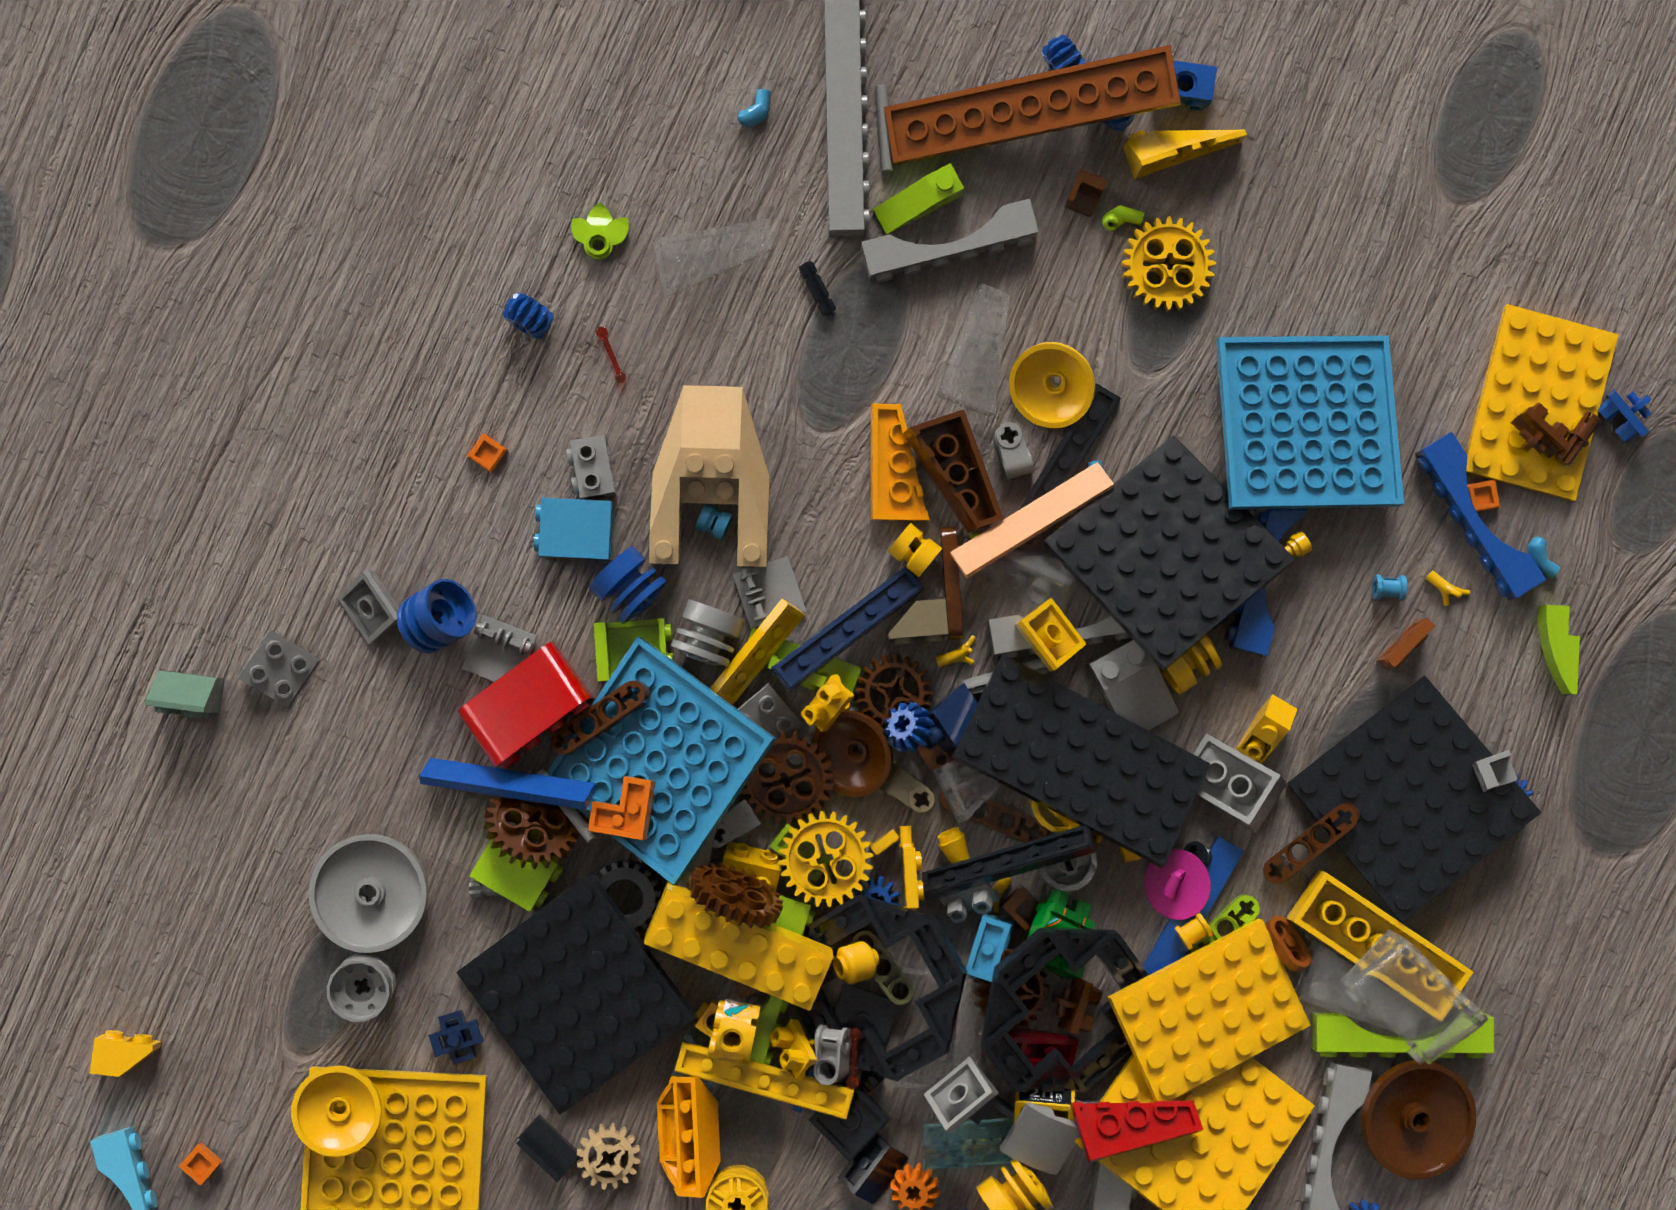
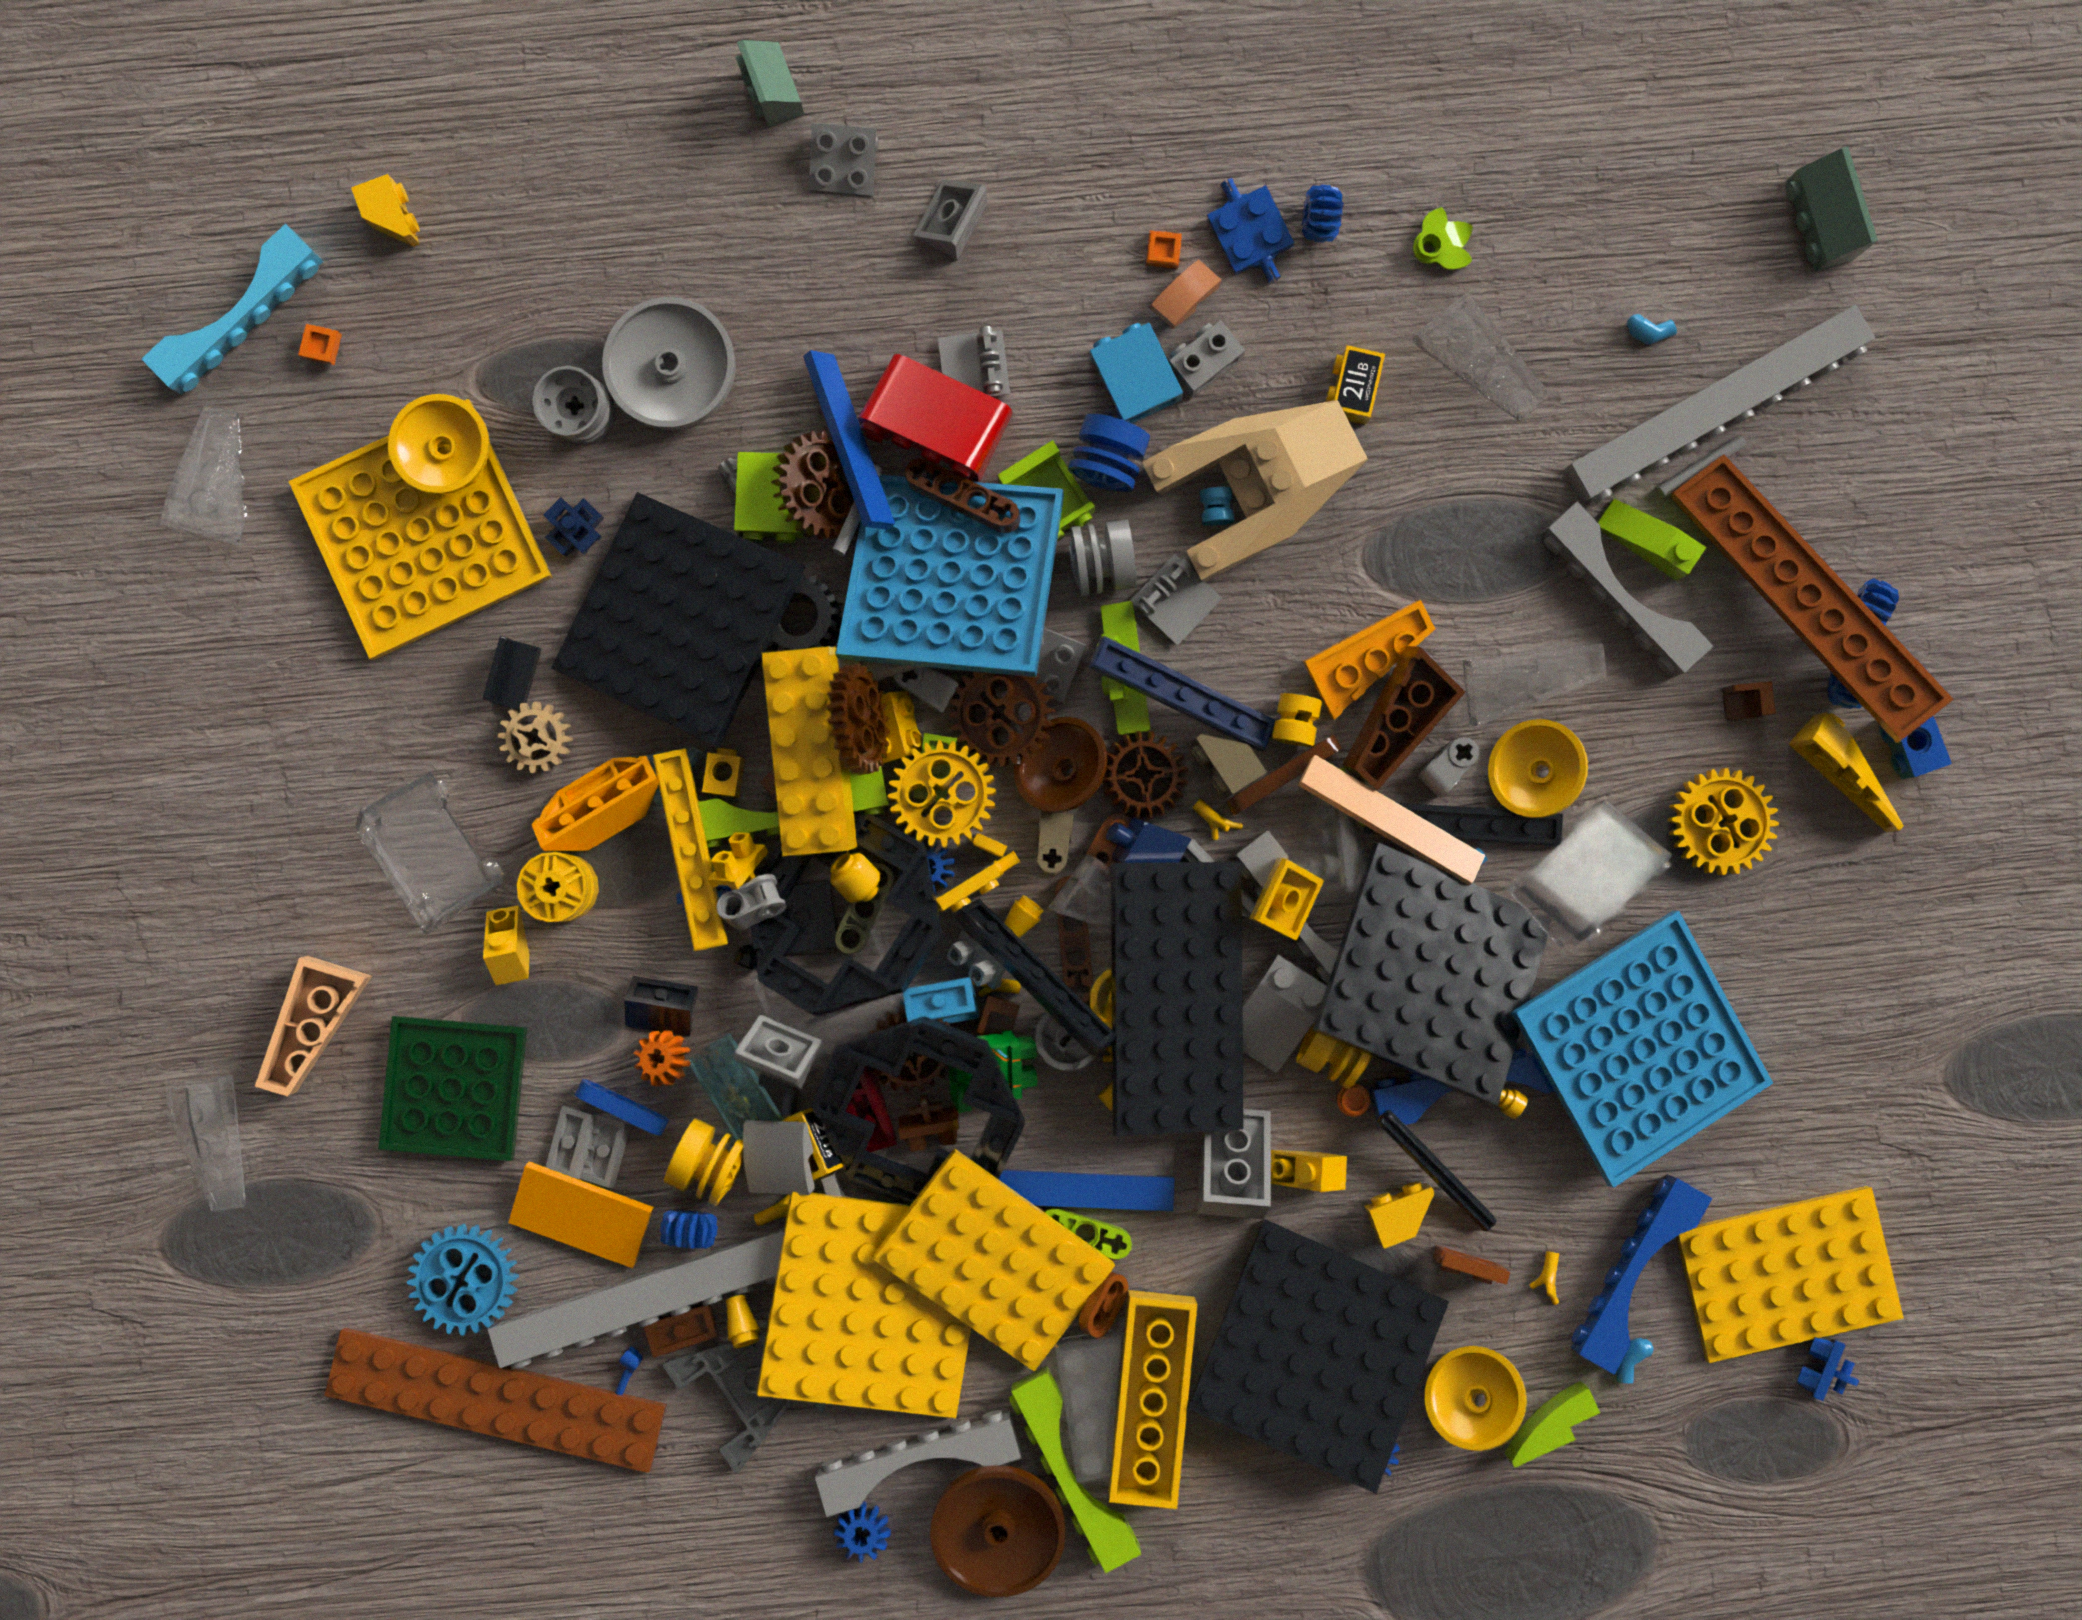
camera: 65 degrees right, 0 degrees up
blue wheel [397,579,477,654] -> none
orange plate [588,776,656,840] -> none
clear red hinge [596,327,626,383] -> none
yellow brick [708,999,761,1066] -> none
yellow plate [710,598,805,705] -> none
black axle [799,261,836,316] -> none
yellow hips [801,674,854,732] -> none
black plate [808,1077,892,1162] -> none
clear red hinge [846,1028,861,1089] -> none
blue gear [883,703,934,753] -> none
red wing [1070,1101,1203,1163] -> none
lime arm [1102,205,1145,231] -> none
dark pink shield [1144,849,1211,920] -> none
yellow bush [1174,912,1214,950] -> none
black bush [1183,841,1212,868] -> none
reddish brown beam [1263,803,1360,884] -> none
clear windscreen [1340,929,1488,1065] -> none
dark azure bush [1372,574,1407,601] -> none
orange tile [1467,479,1501,512] -> none
light grey panel [1472,750,1517,793] -> none
reddish brown hips [1511,403,1569,458] -> none
reddish brown axle [1555,411,1601,466] -> none
none -> yellow bar [754,1194,790,1226]
none -> nougat slope [1150,259,1222,329]
none -> blue plate [1207,178,1294,283]
none -> brick [1325,345,1385,425]
none -> orange plate [1336,1083,1370,1117]
none -> yellow slope [1364,1181,1434,1249]
none -> black axle [1377,1110,1497,1231]
none -> yellow dish [1424,1346,1526,1451]
none -> clear windscreen [1506,799,1672,948]

